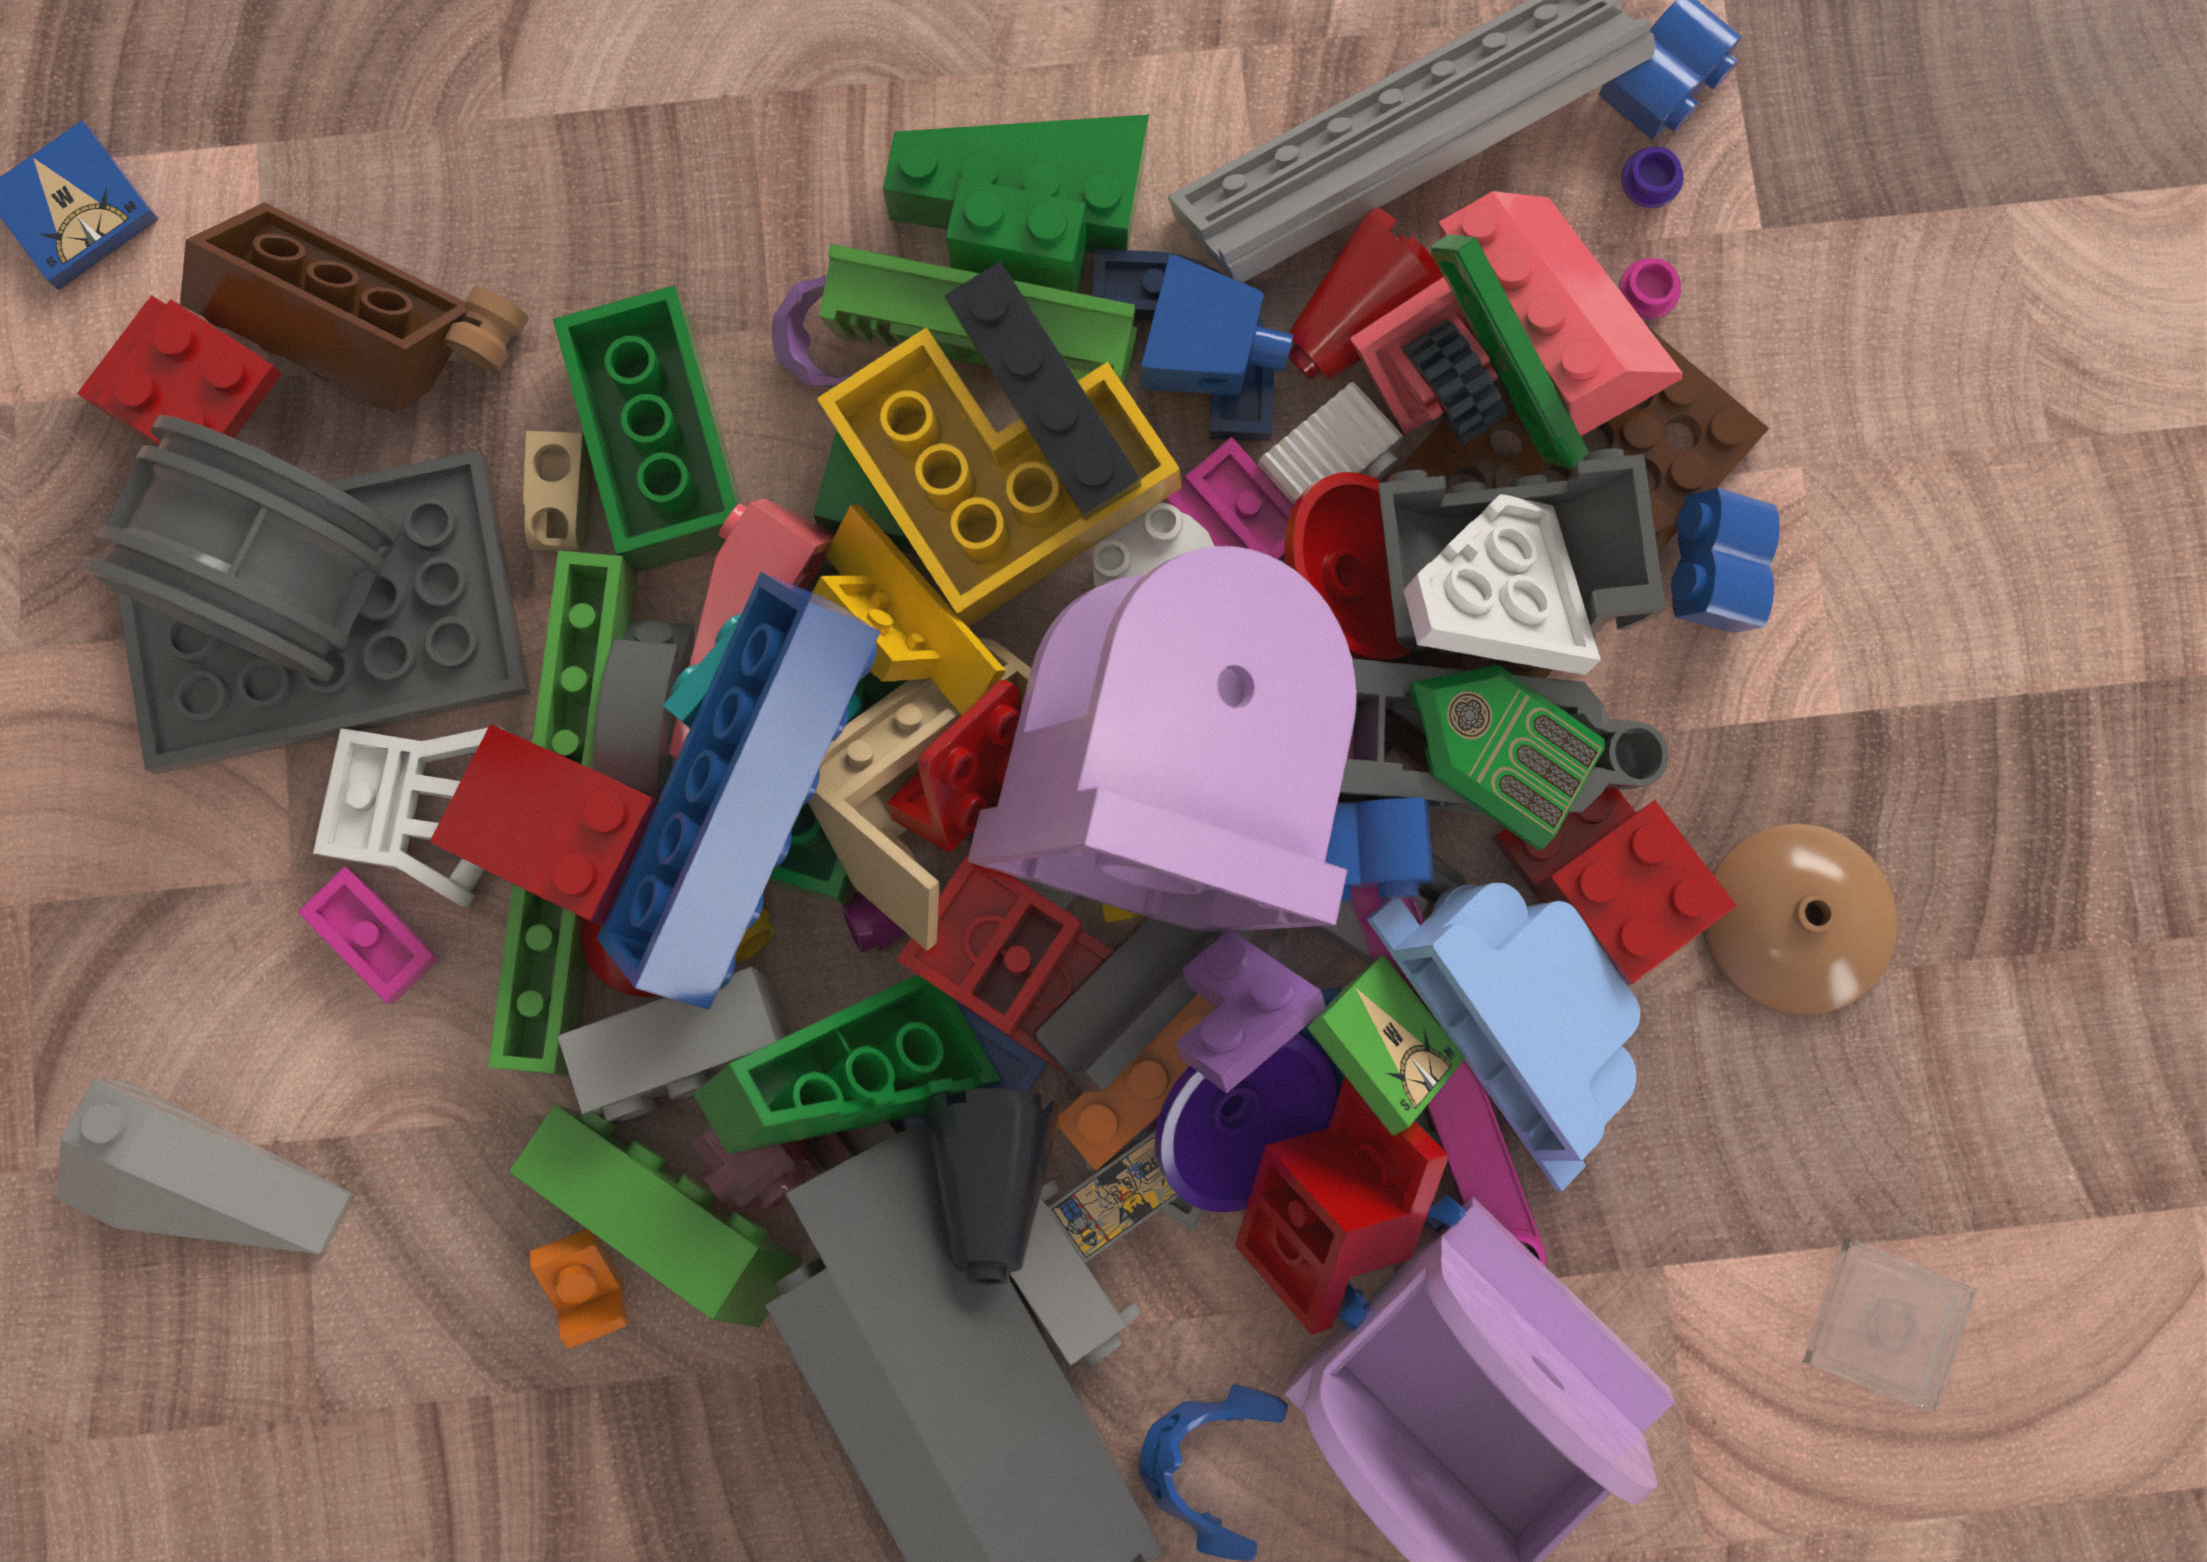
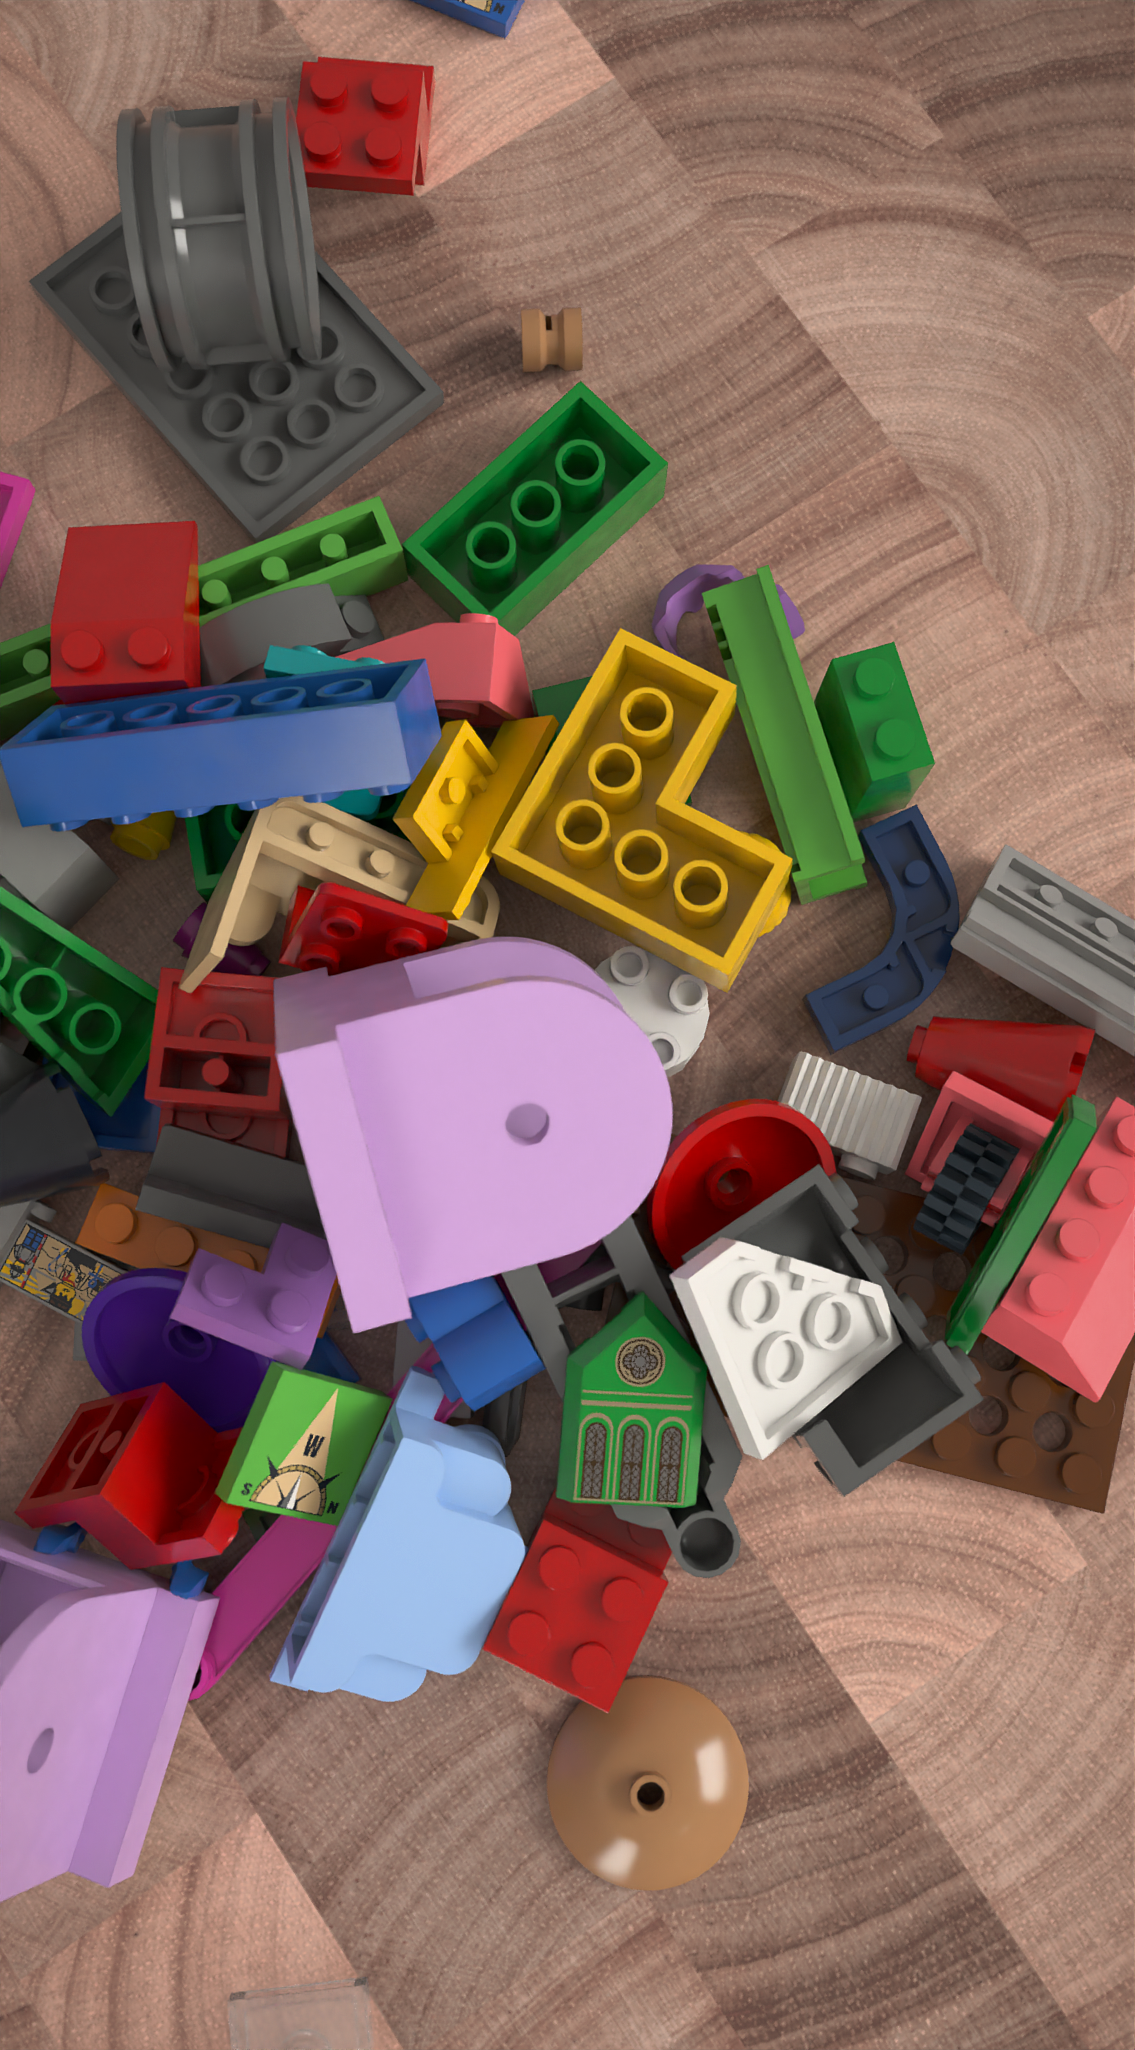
camera: 60 degrees right, 0 degrees up
reddish brown slope [180,202,466,413] -> none
white plate [313,727,505,909] -> none
tan leg [523,431,593,552] -> none
green wedge [883,114,1149,254] -> none
black plate [944,261,1142,521] -> none
blue torso [1140,254,1293,395] -> none
dark pink plate [1163,437,1294,561] -> none
blue brick [1671,488,1780,633] -> none

